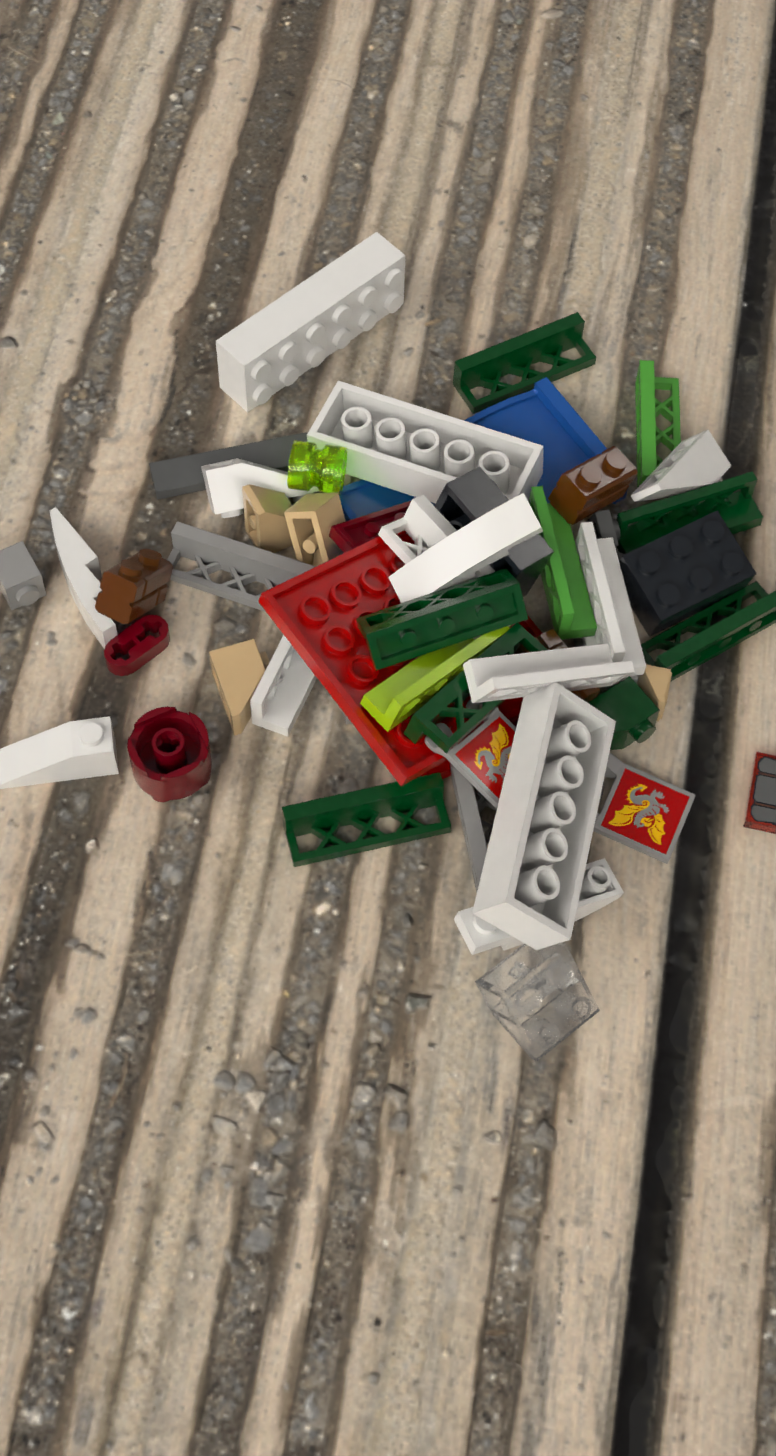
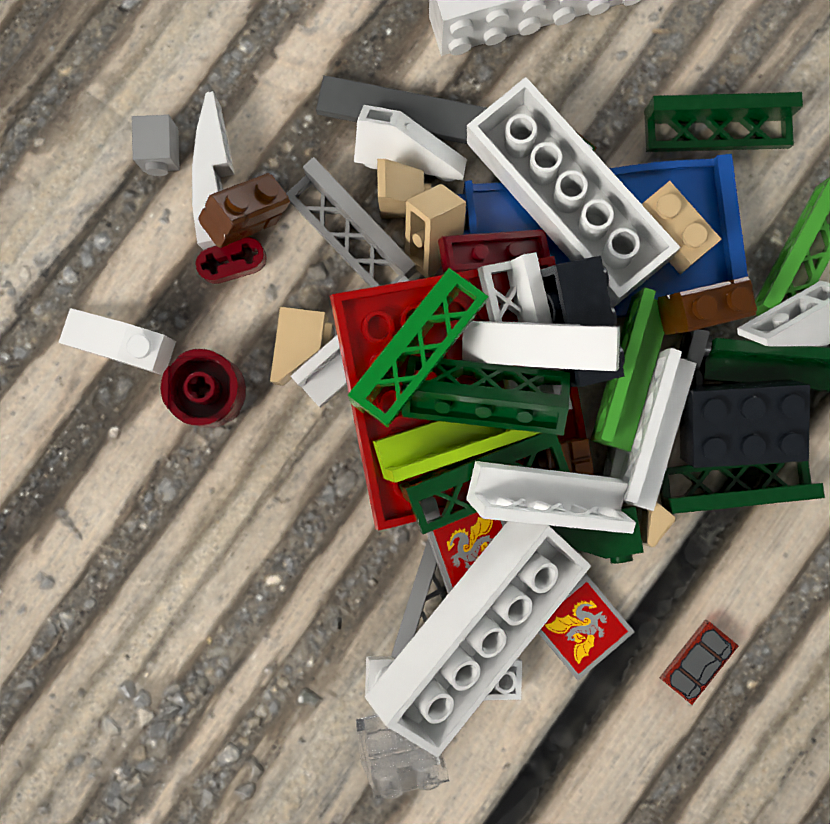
camera: 30 degrees right, 25 degrees up
dark green fence [282,772,451,867] -> none
clear neon green wheel [287,440,348,496] -> none
none -> green fence [347,268,489,427]
none -> tan brick [642,181,721,274]

